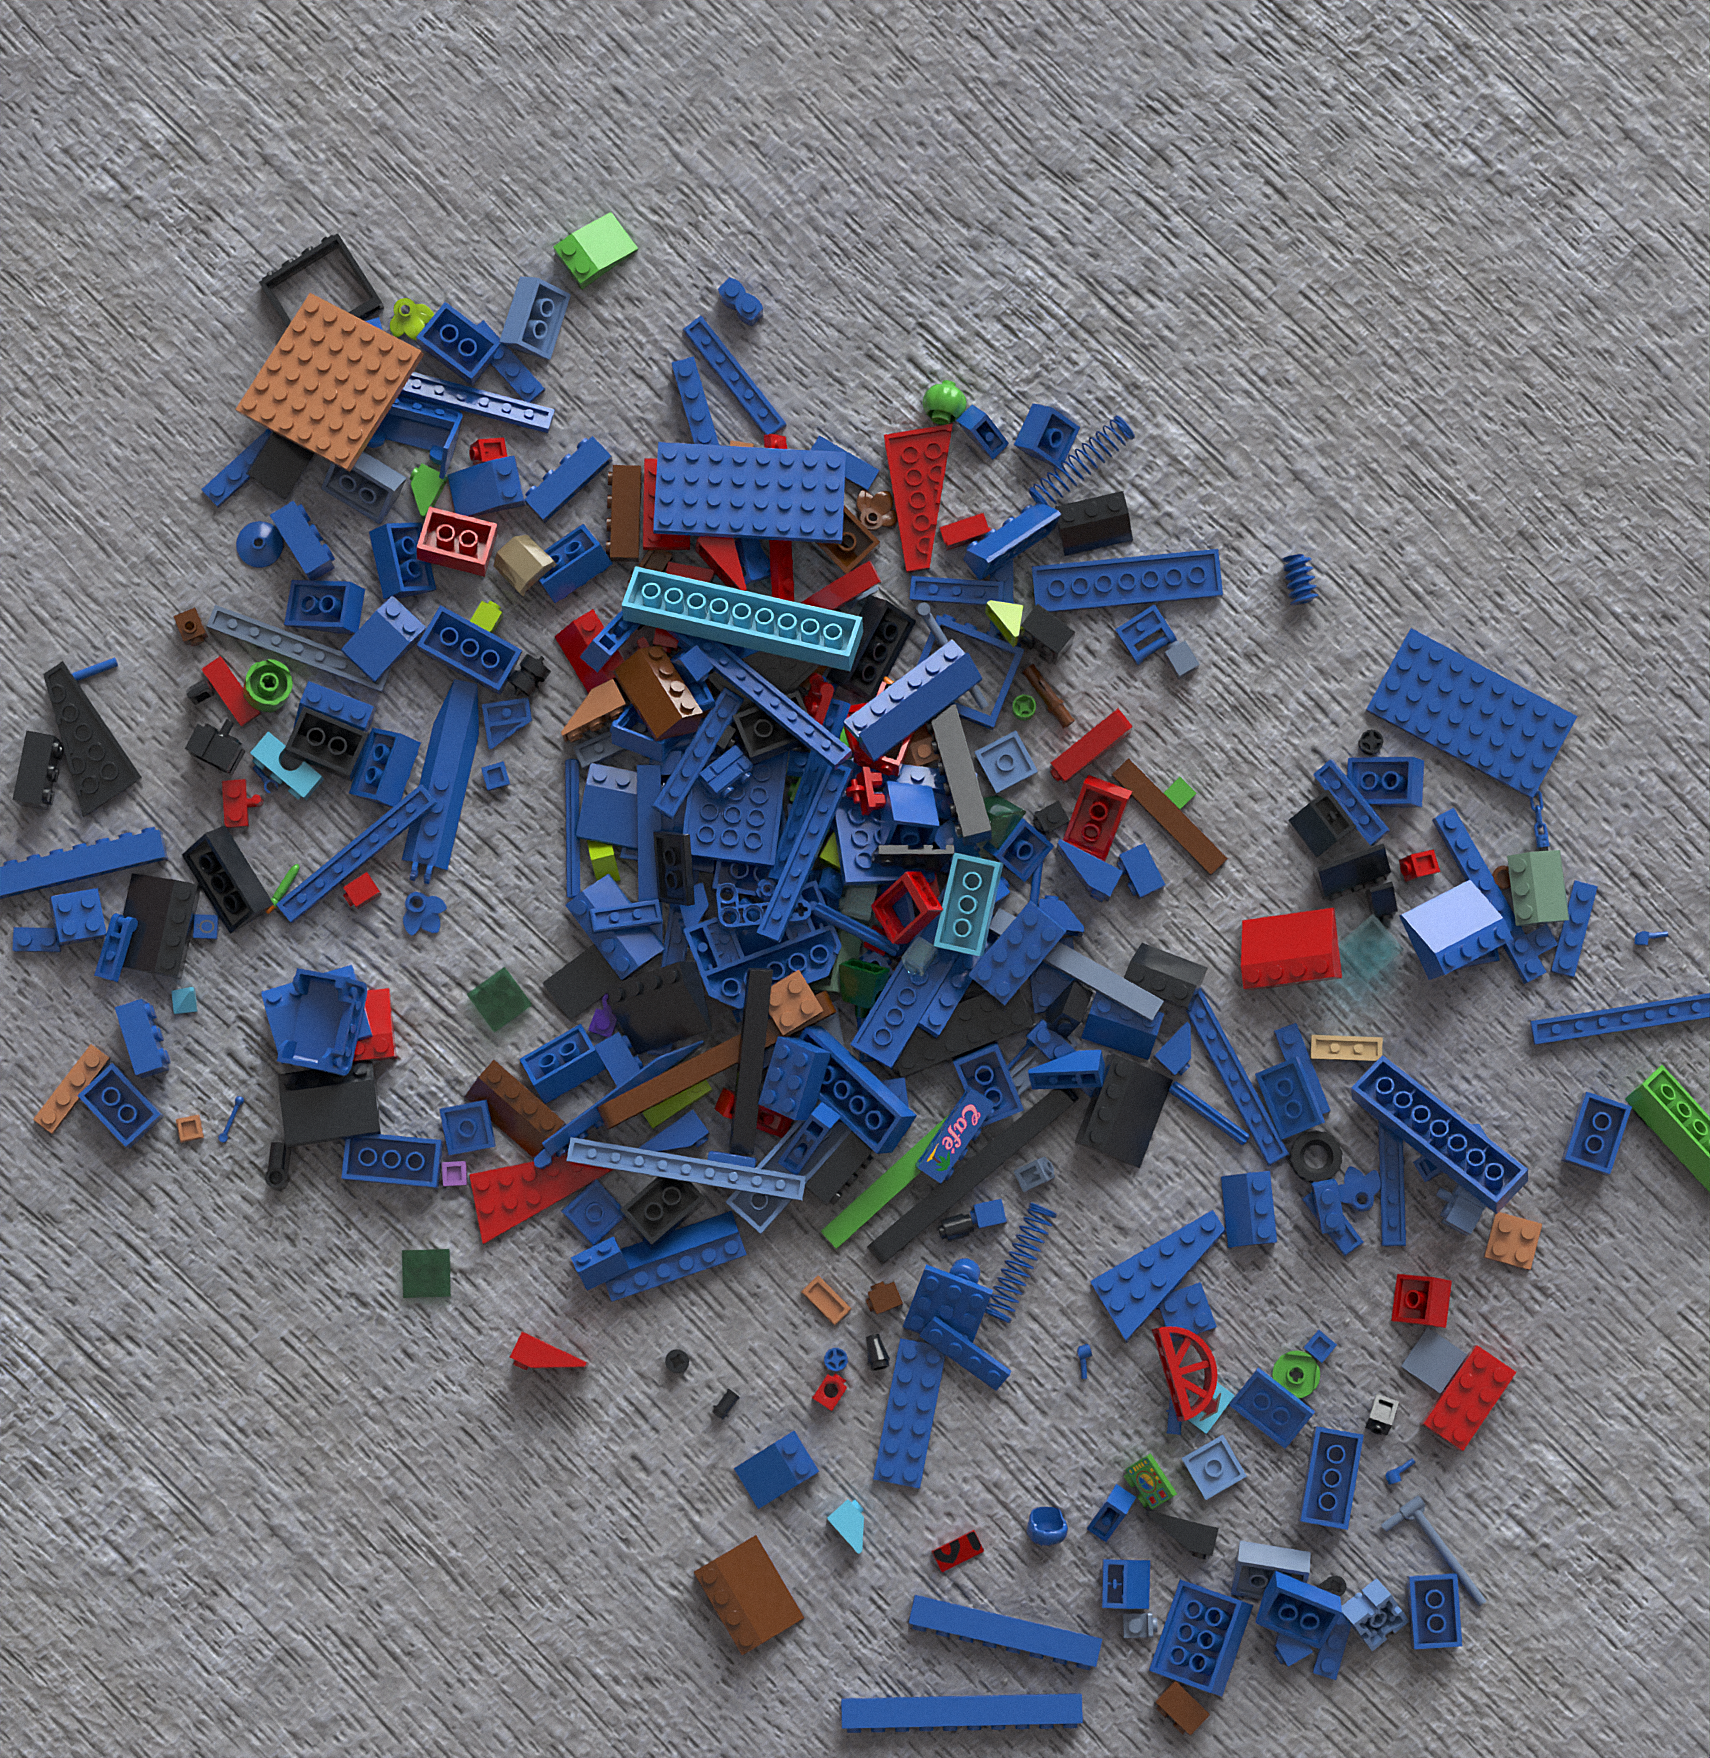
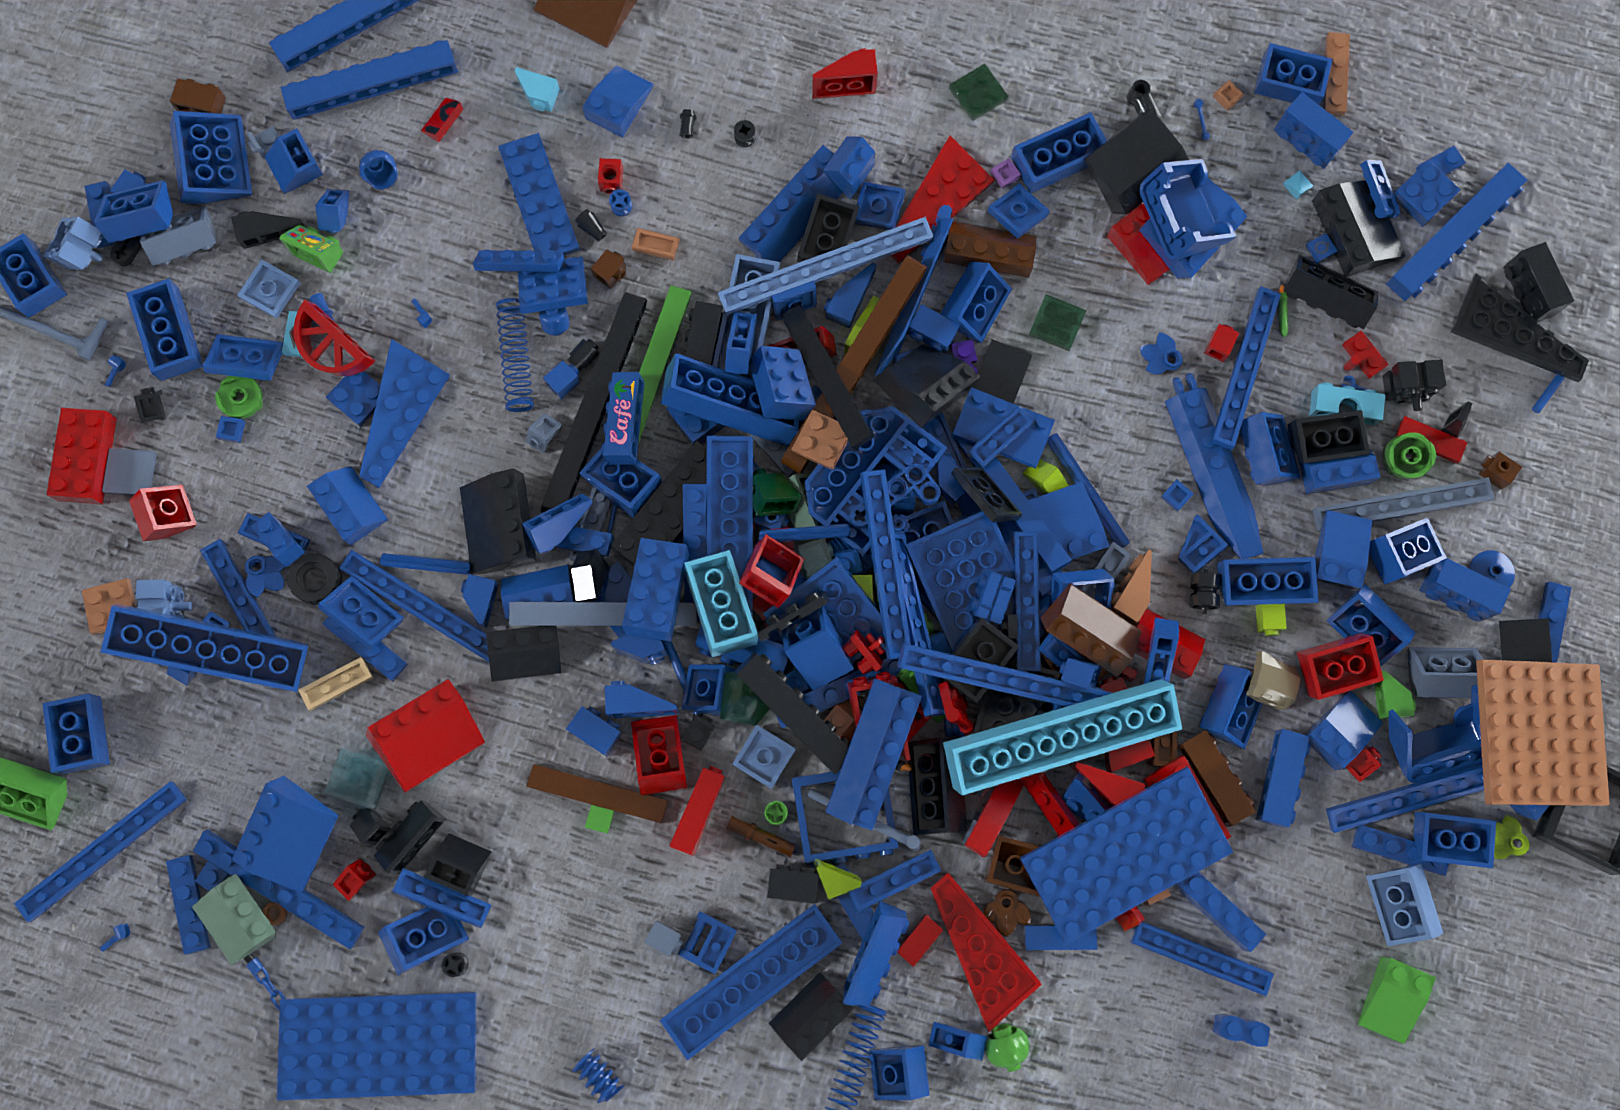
camera: 145 degrees right, 5 degrees down
clear light blue brick [901,935,938,976] -> none

